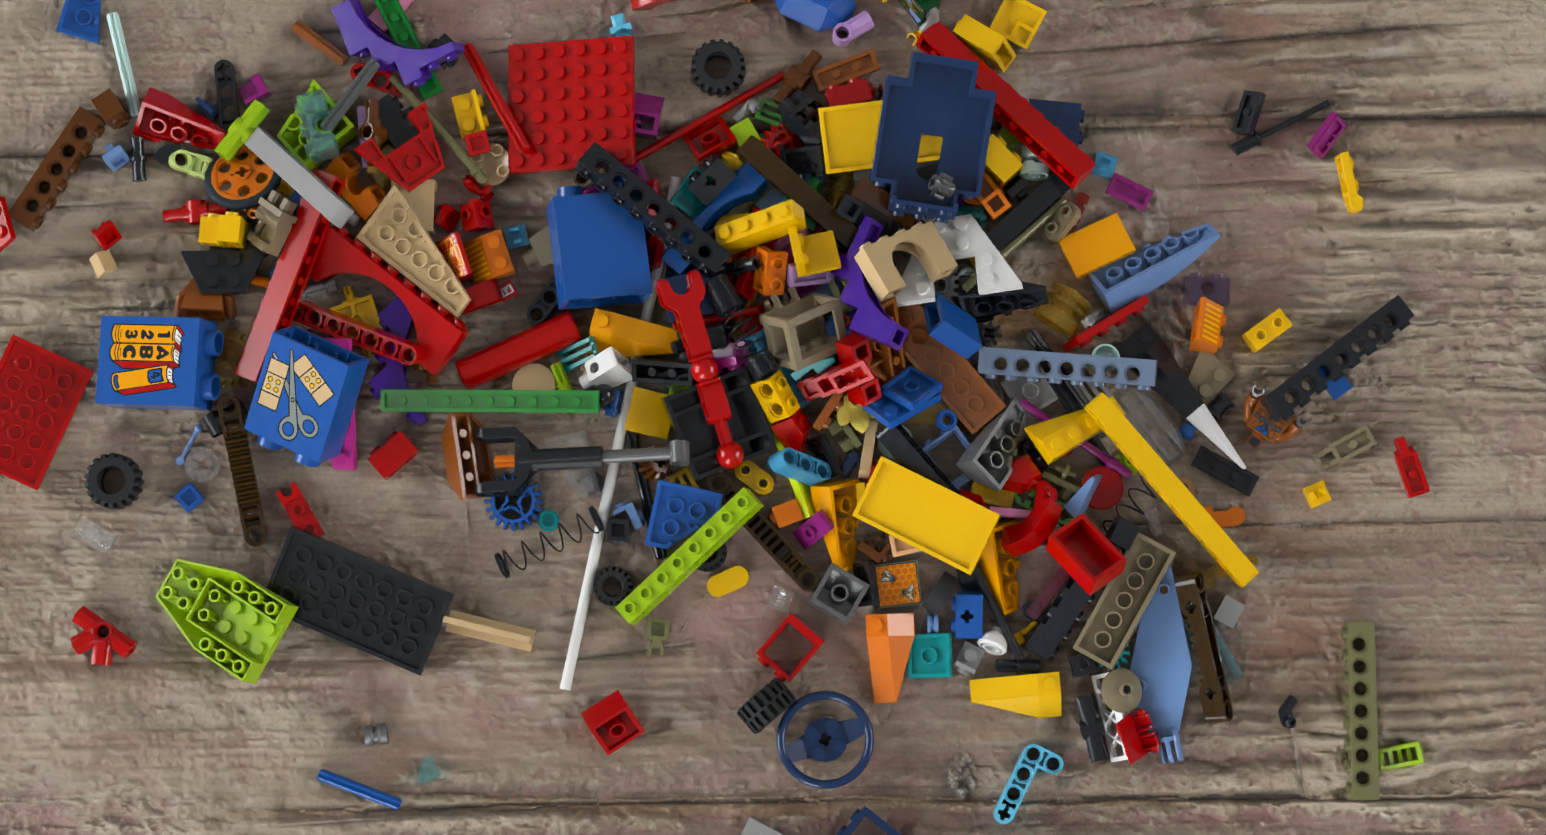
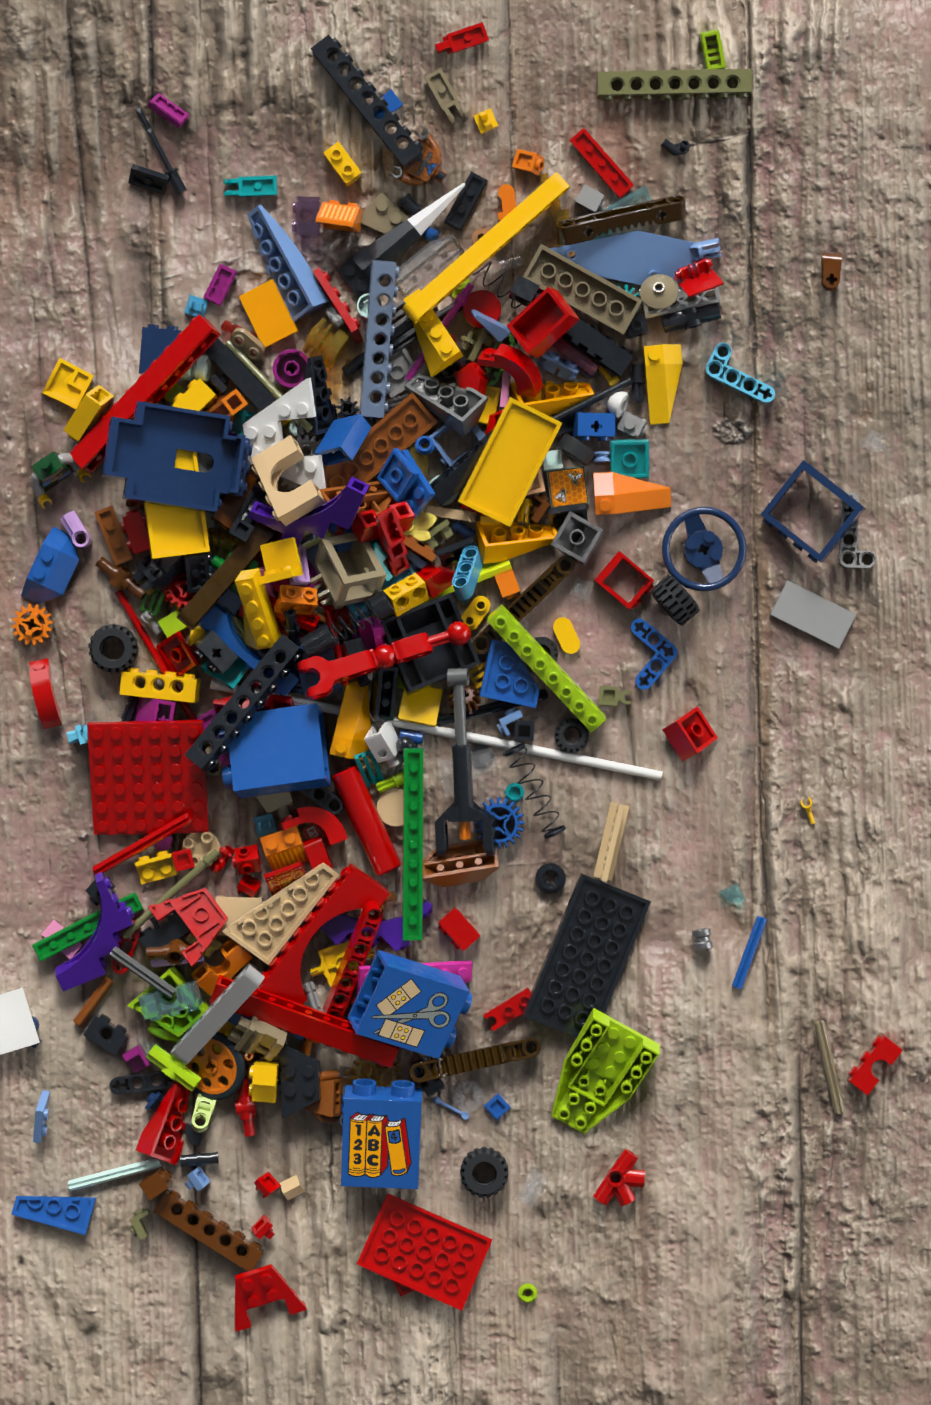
camera: 90 degrees left, 5 degrees up
magenta plate [792,509,834,550] -> none
dark grey gear [928,172,956,201] -> none
yellow hinge [1335,151,1364,214] -> none
none -> black brick [83,1014,130,1056]
none -> yellow brick [120,667,201,703]
none -> black axle [120,696,139,722]
none -> olive bracket [130,1208,151,1240]
none -> lime arm [147,1021,184,1042]
none -> magenta plate [154,836,172,851]
none -> teal hinge [223,175,278,197]
none -> red tile [251,1214,275,1239]
none -> magenta brick [273,349,308,389]
none -> red arch [278,807,348,846]
none -> medium blue bracket [406,550,427,571]
none -> orange bracket [512,149,544,176]
none -> yellow pin [516,498,533,523]
none -> black gear [535,863,566,894]
none -> medium blue hinge [539,351,581,382]
none -> light aqua panel [543,450,563,471]
none -> red plate [569,128,634,199]
none -> blue beam [630,618,677,690]

